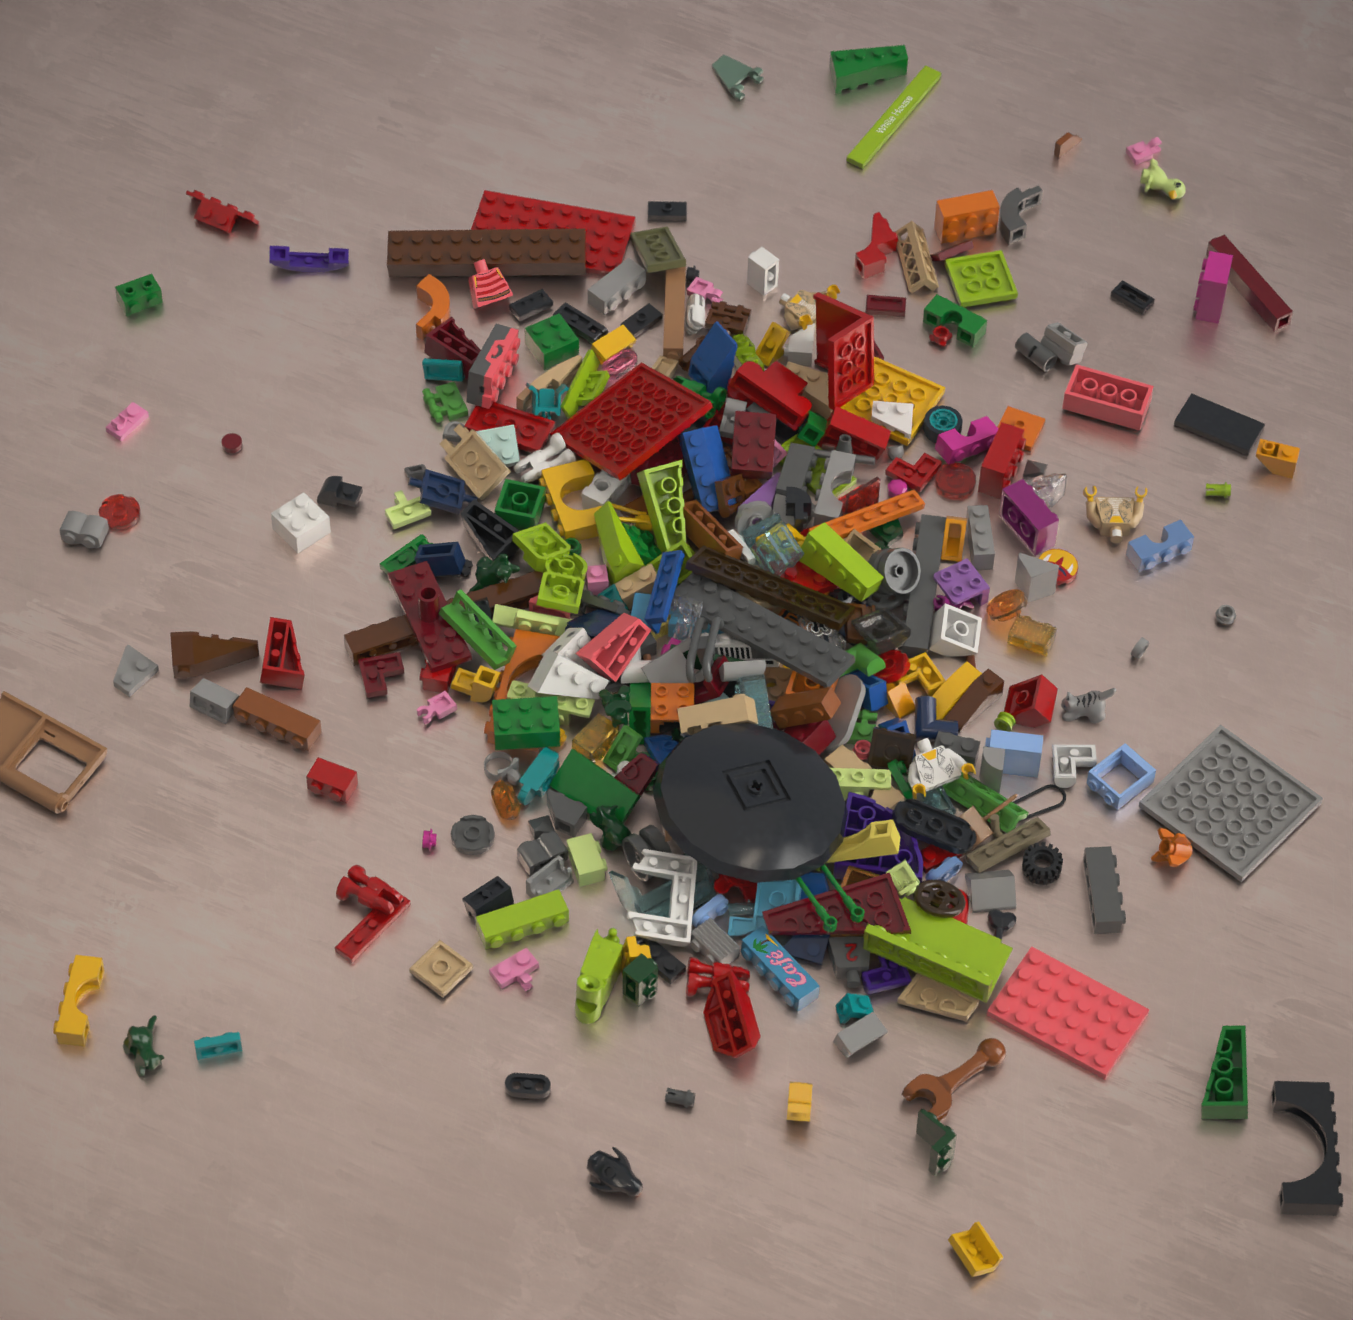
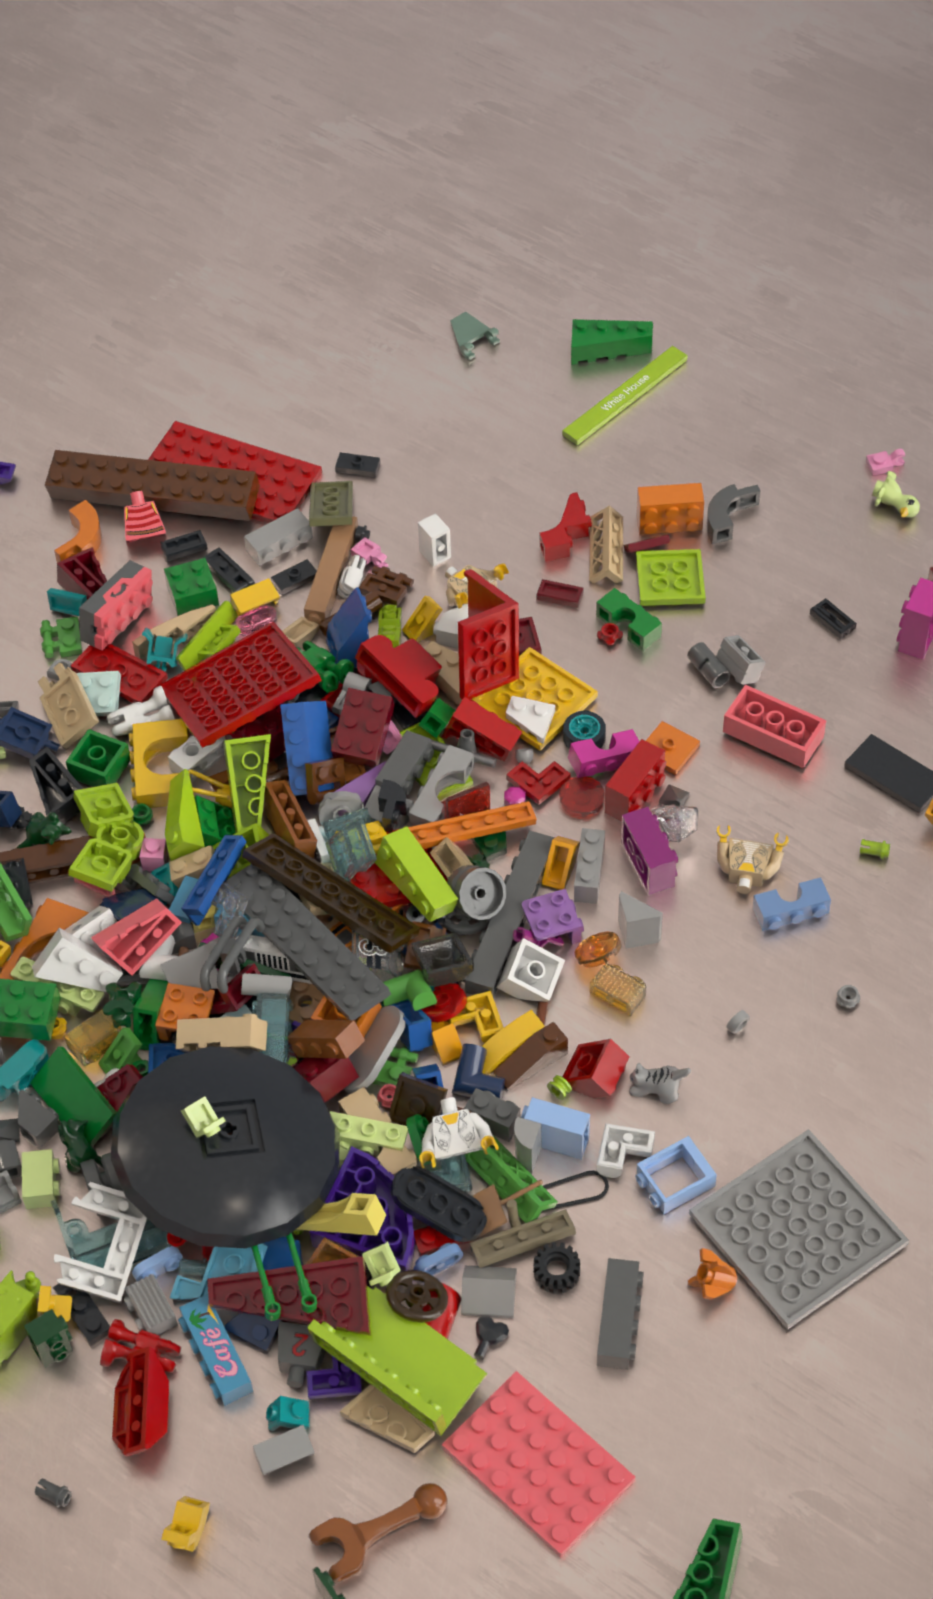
camera: 15 degrees right, 0 degrees up
yellowish green bracket [492,604,573,636] -> none
tile [1038,549,1078,586] -> none
tile [1054,132,1082,159] -> none
none -> yellowish green bracket [181,1096,225,1138]

